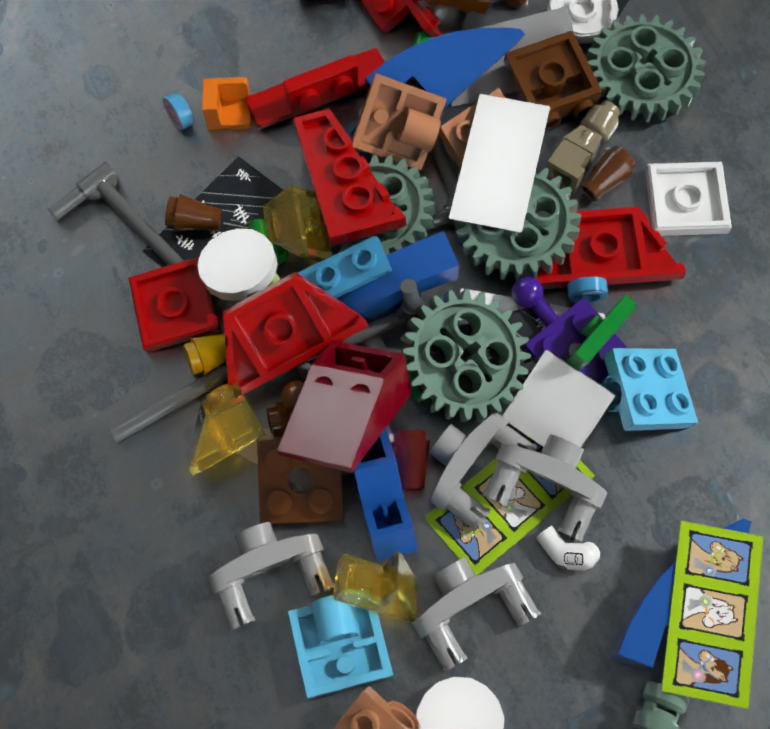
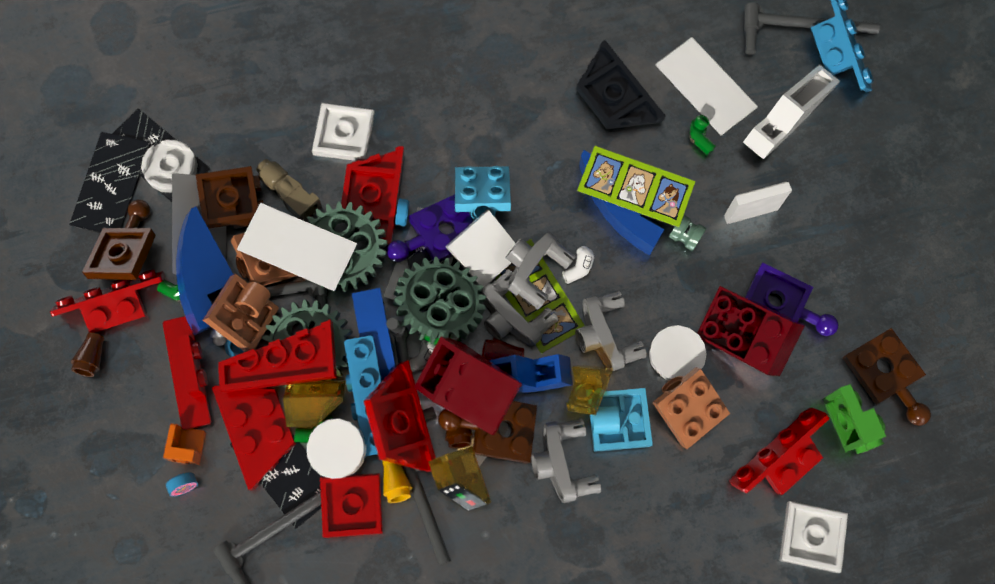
camera: 85 degrees left, 5 degrees up
reddish brown cone [165,194,223,231] -> none
green plate [566,295,637,371] -> none
reddish brown cone [580,146,636,201] -> none
sand green gear [587,14,706,122] -> none
none -> red wing [212,385,296,491]

